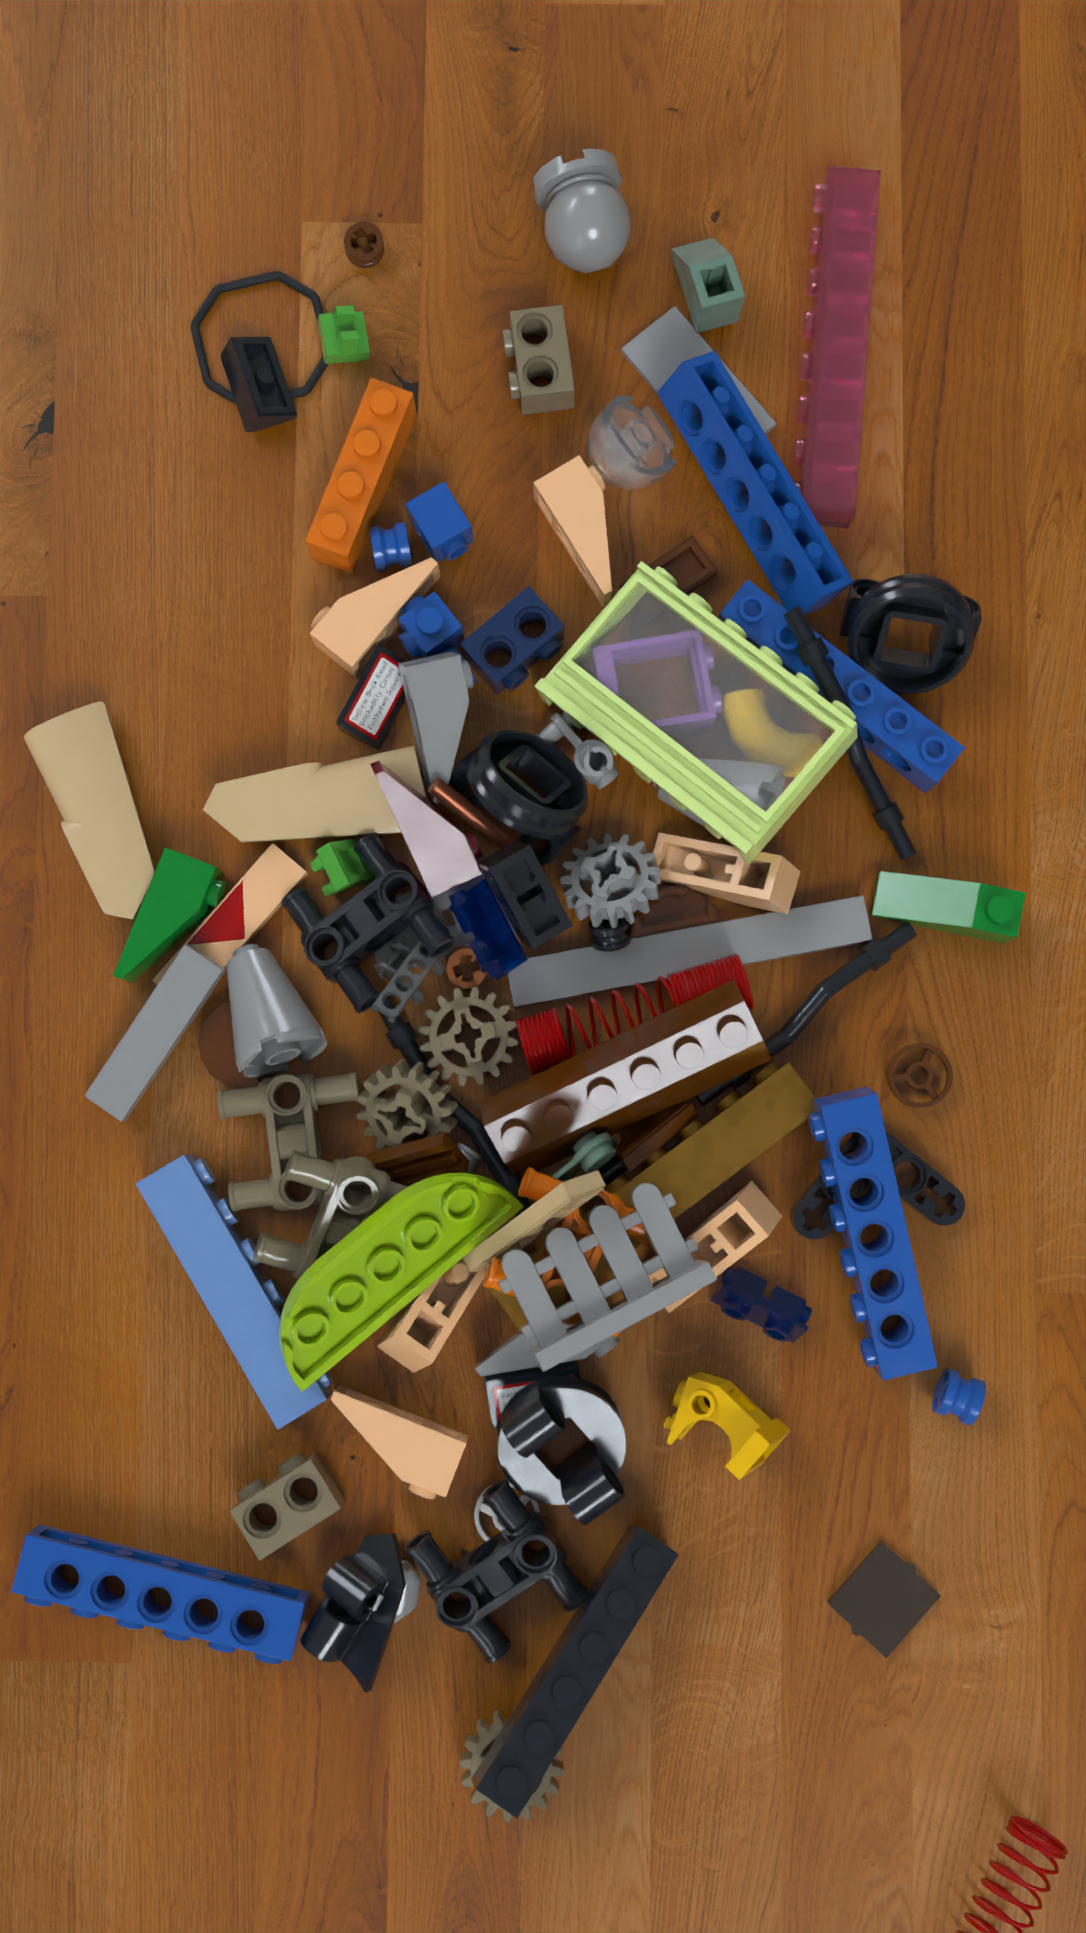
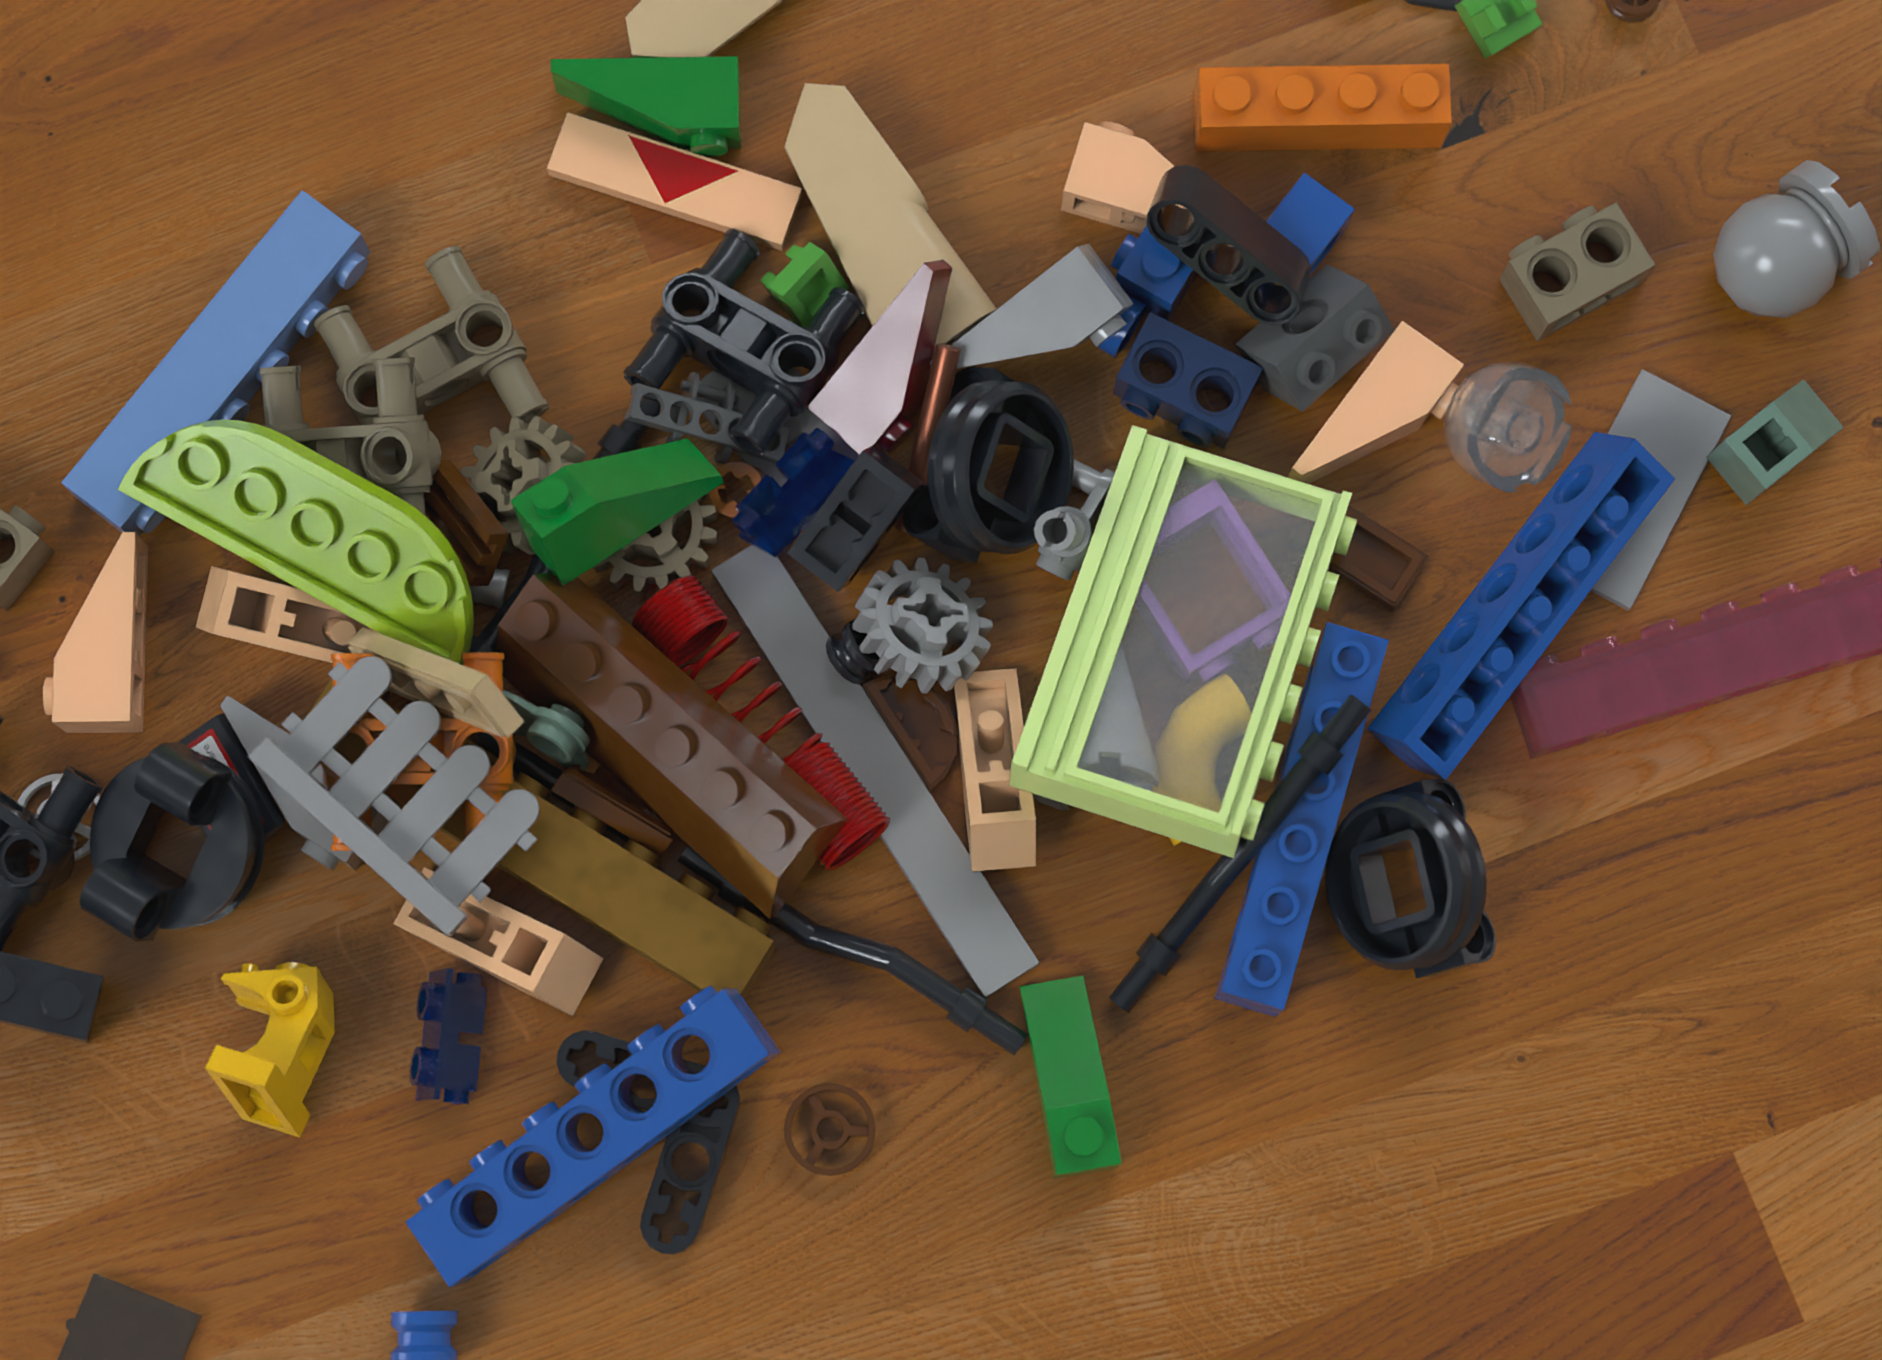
camera: 65 degrees right, 5 degrees down
light grey tile [84,944,226,1122] -> none
reddish brown tile [198,1000,261,1088] -> none
light grey cone [226,944,327,1078] -> none
slope [336,645,406,750] -> none
blue wheel [370,522,413,572] -> none
none -> green slope [510,438,724,586]
none -> black beam [1146,165,1311,325]
none -> dark grey brick [1235,264,1395,412]

